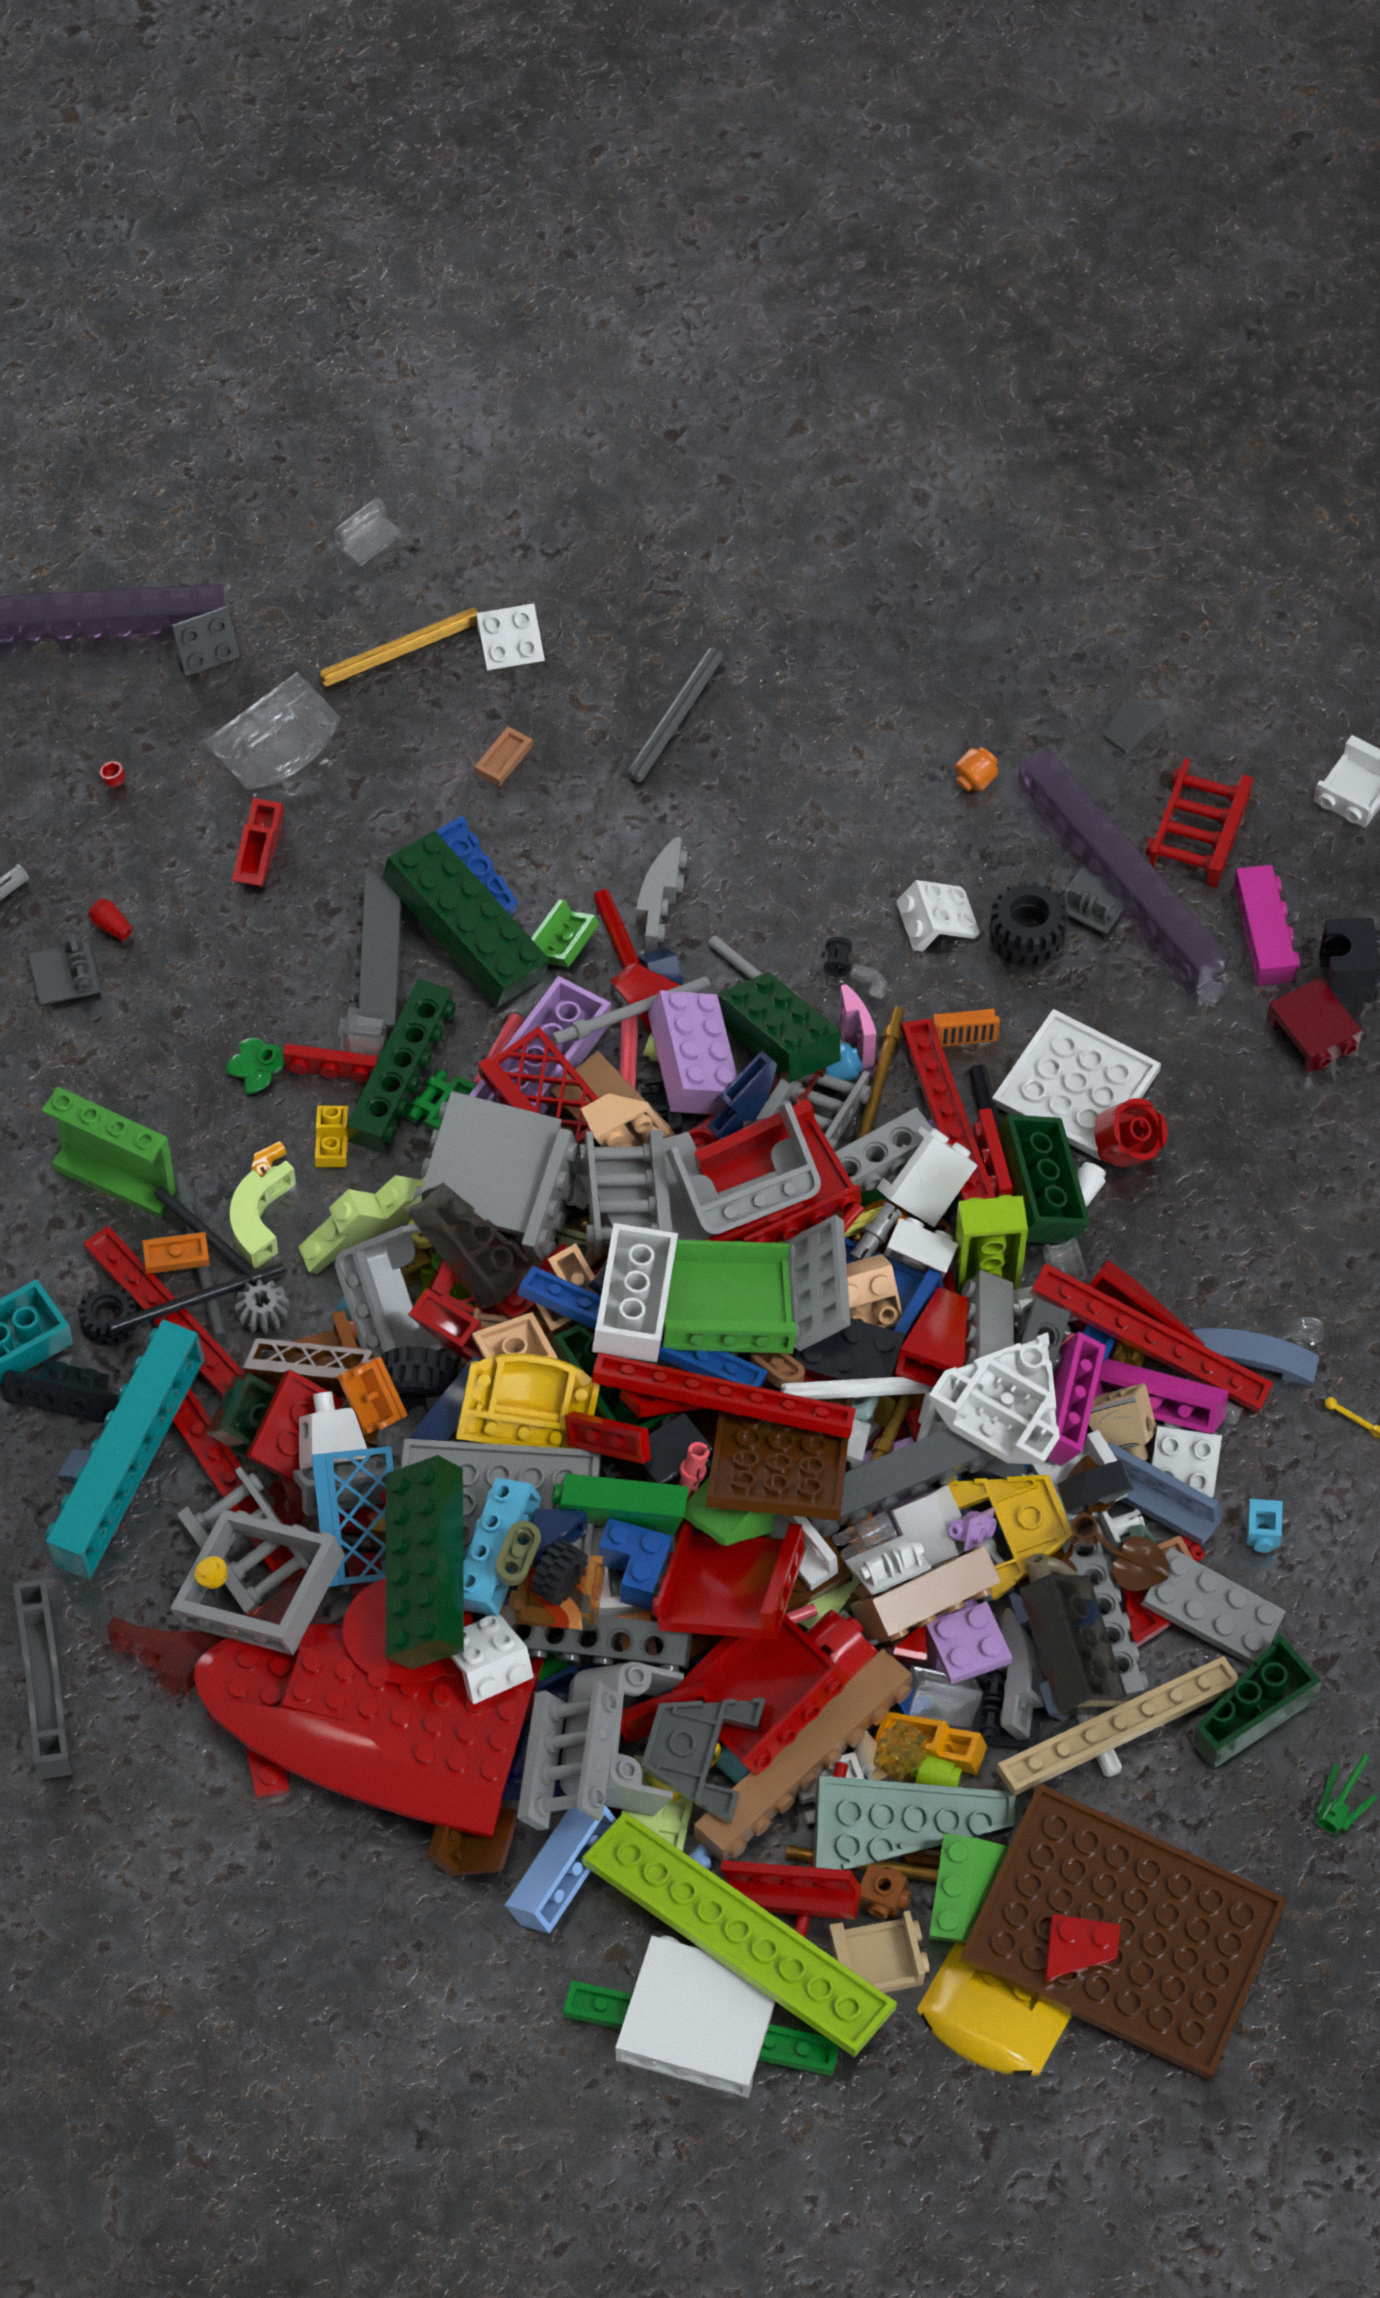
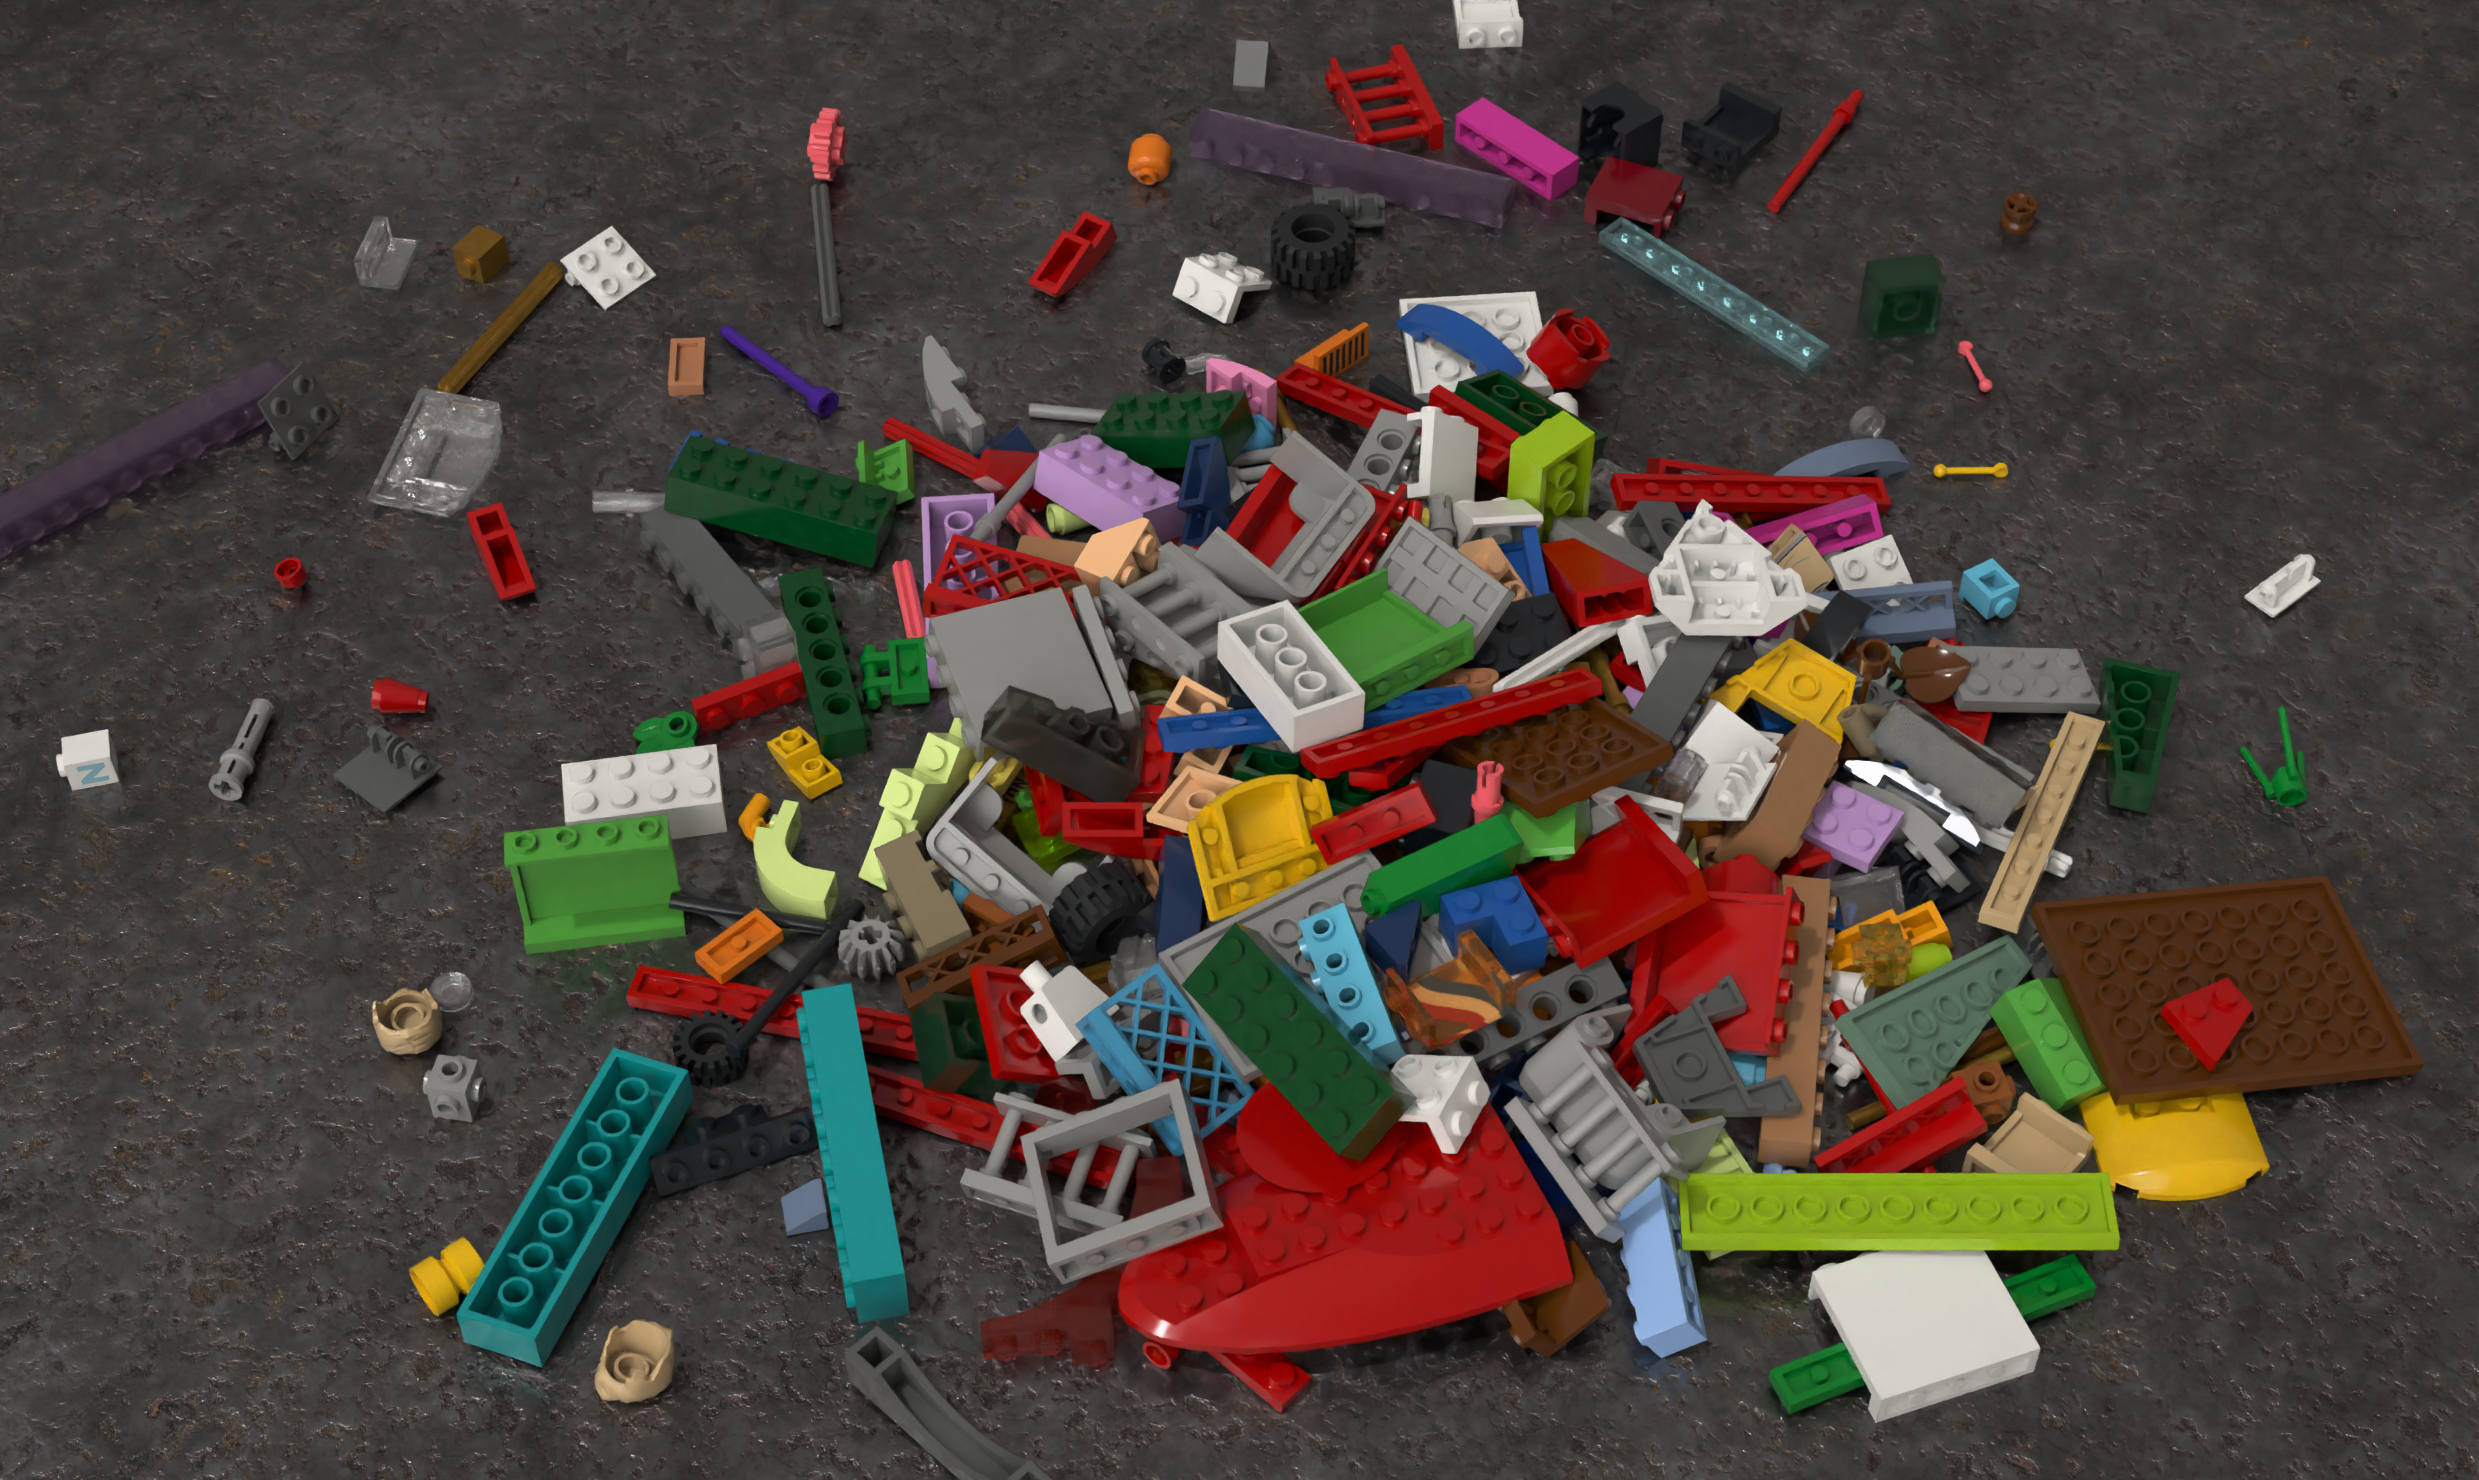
camera: 35 degrees left, 10 degrees down
yellow plate [194,1556,228,1589] -> none
orange hinge [337,1357,408,1435] -> none
olive plate [494,1521,541,1586] -> none
black tyre [531,1540,588,1605] -> none
clear red hinge [796,1067,826,1103] -> none
lavender hinge [947,1507,996,1551] -> none
none -> pearl gold brick [452,225,510,284]
none -> white brick [561,744,727,839]
none -> clear pin [592,488,665,517]
none -> dark purple piece [720,325,839,418]
none -> coral gear [807,107,848,181]
none -> dark tan wedge [874,830,973,970]
none -> red slope [1028,211,1118,298]
none -> blue slope [1396,304,1525,379]
none -> clear light blue plate [1599,217,1830,373]

